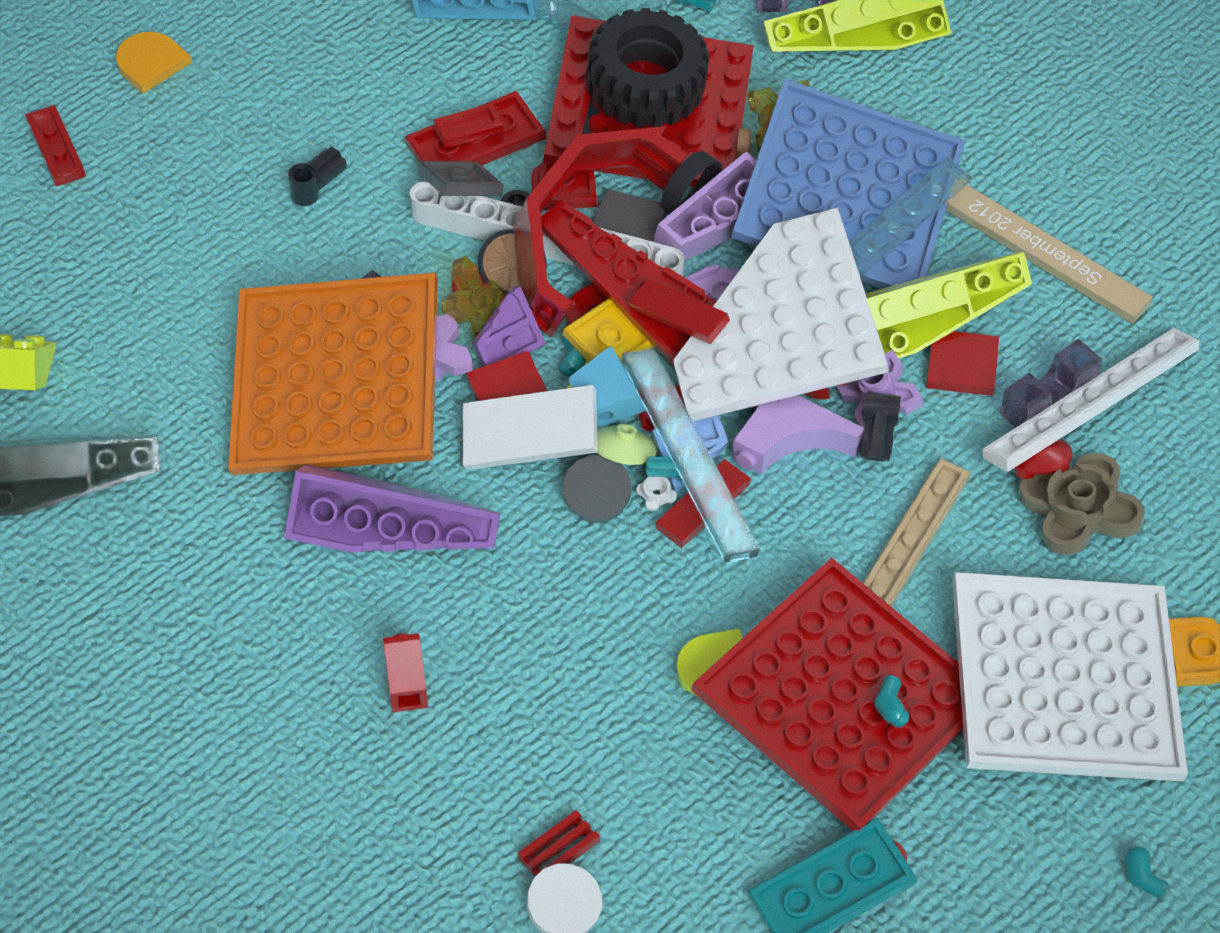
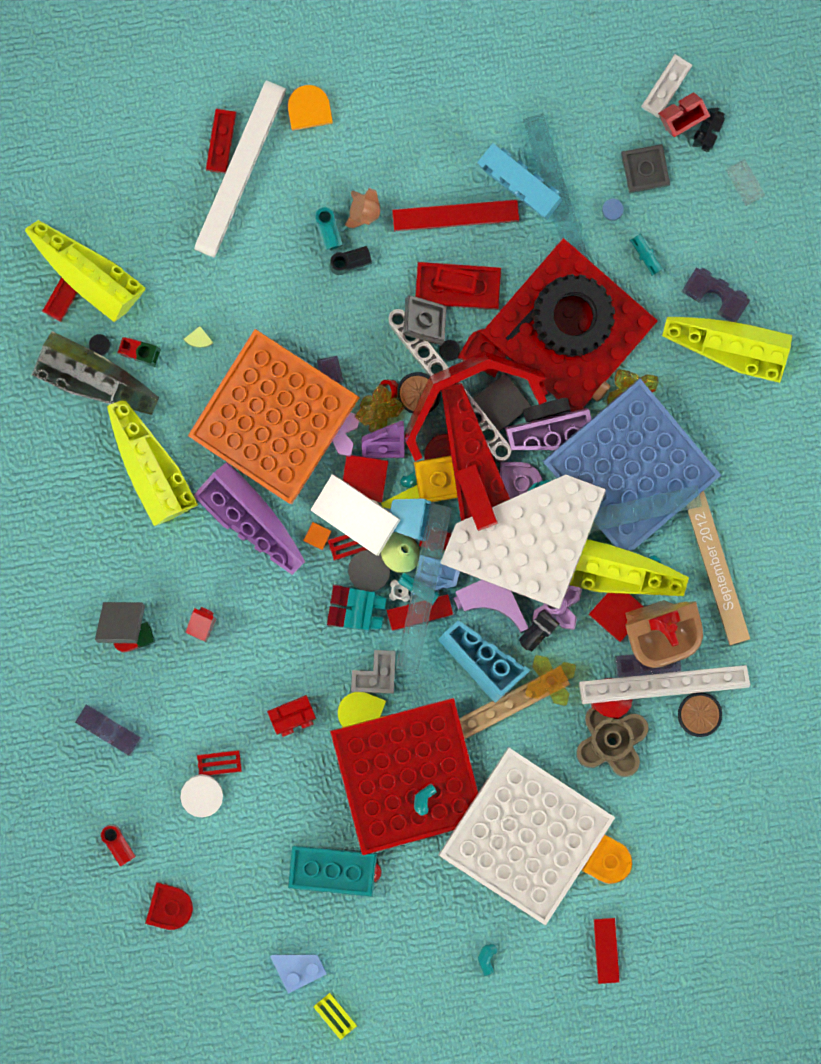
camera: 30 degrees right, 30 degrees up
none -> clear purple arch [75,704,143,756]
none -> black tile [89,334,110,356]
none -> dark grey tile [95,602,145,643]
none -> neon yellow wedge [107,399,198,526]
none -> dark green leg [114,622,155,653]
none -> leg [117,337,161,367]
none -> yellowish green tile [184,327,213,348]
none -> white beam [194,80,286,258]
none -> red brick [267,695,316,737]
none -> orange tile [303,522,332,550]
none -> teal piece [315,207,343,251]
none -> teal hips [327,584,387,631]
none -> red tile [328,535,367,561]
none -> nougat piece [345,188,381,229]
none -> light grey plate [351,650,396,694]
none -> red tile [392,200,519,232]
none -> medium azure wedge [438,621,531,703]
none -> clear yellow plant [525,655,576,706]
none -> medium nougat piece [625,600,703,668]
none -> medium nougat wheel [678,692,722,737]

